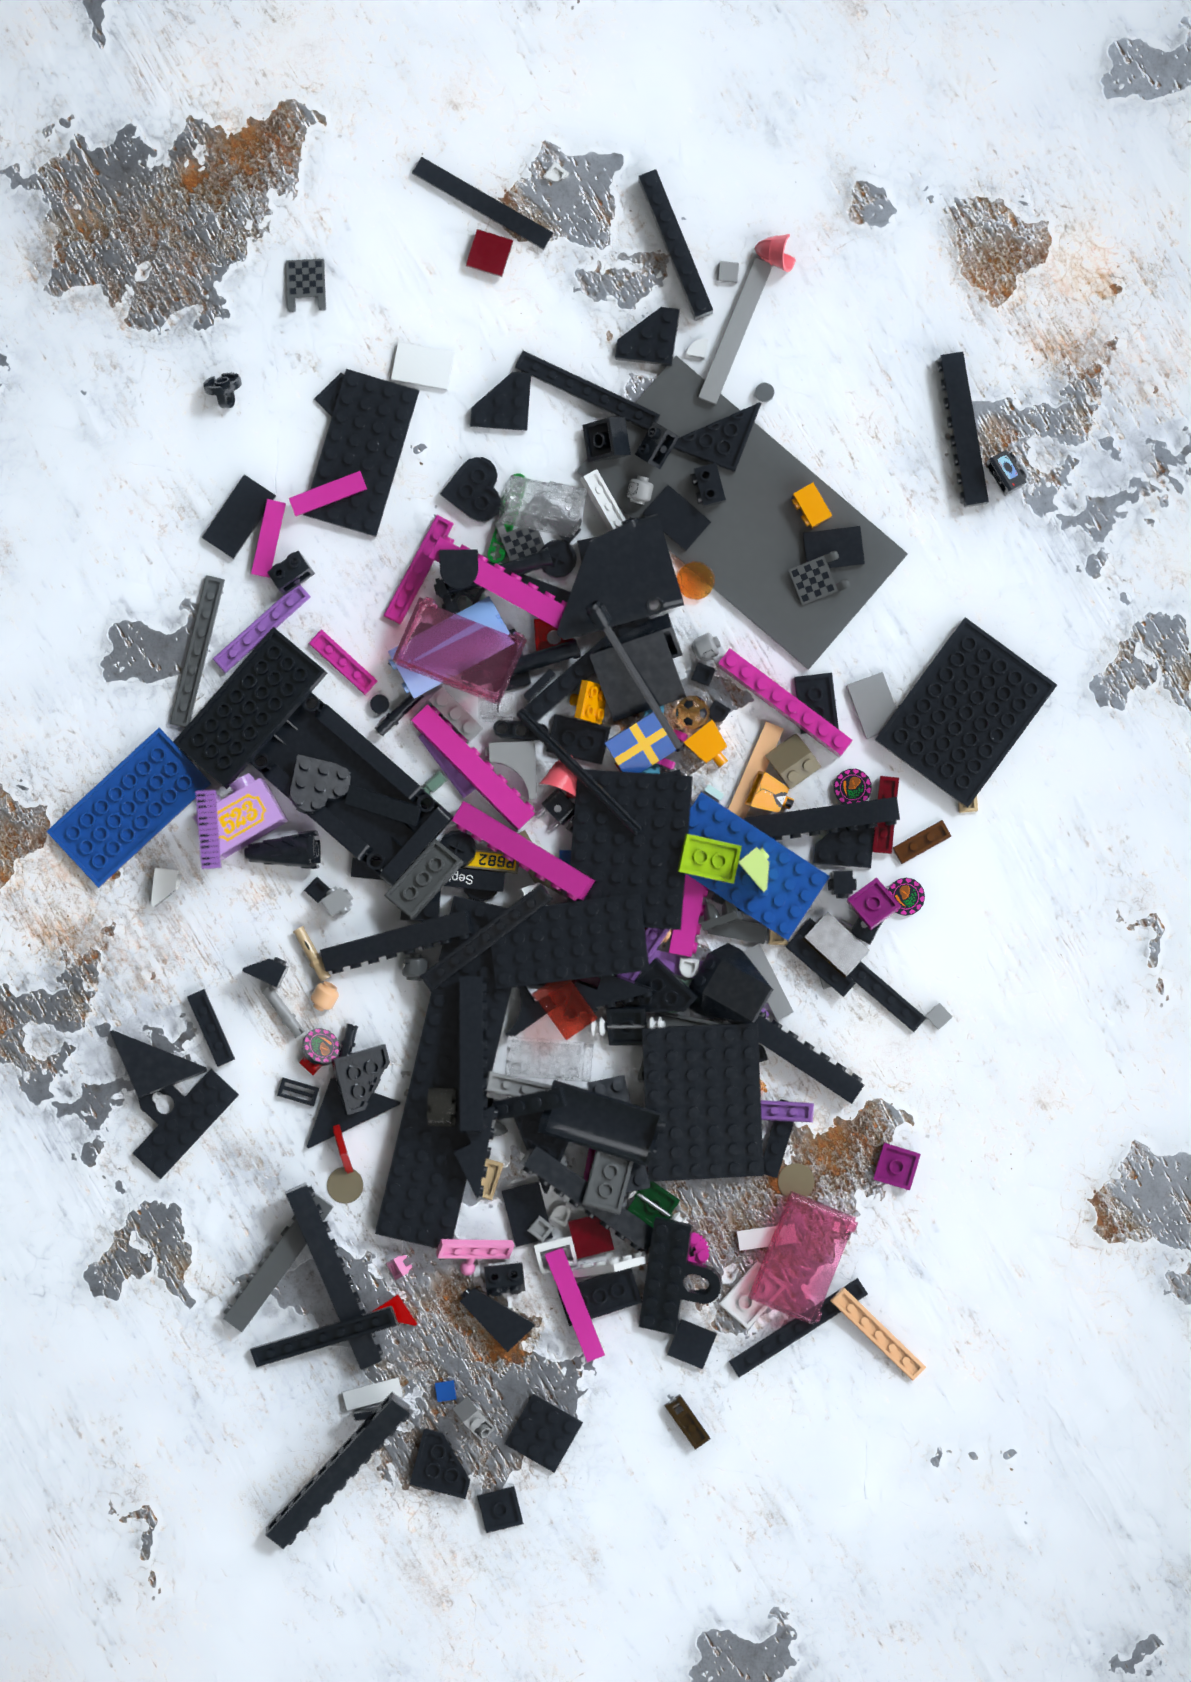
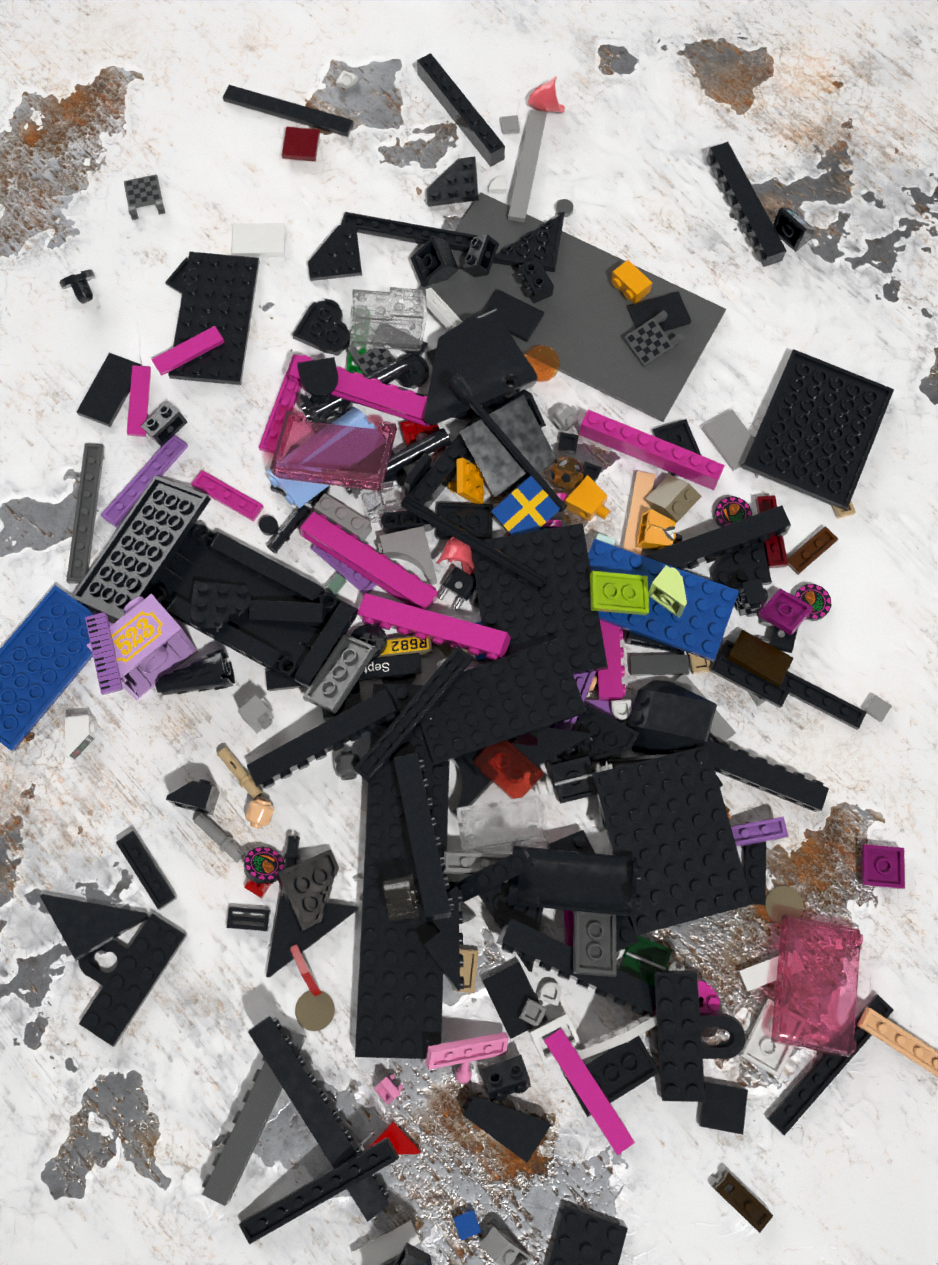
camera: 10 degrees left, 15 degrees down
black tile [304,877,330,904] -> none
dark red tile [568,1216,615,1259] -> none
light grey head [627,475,654,505] -> none
dark grey tile [701,900,744,930] -> none

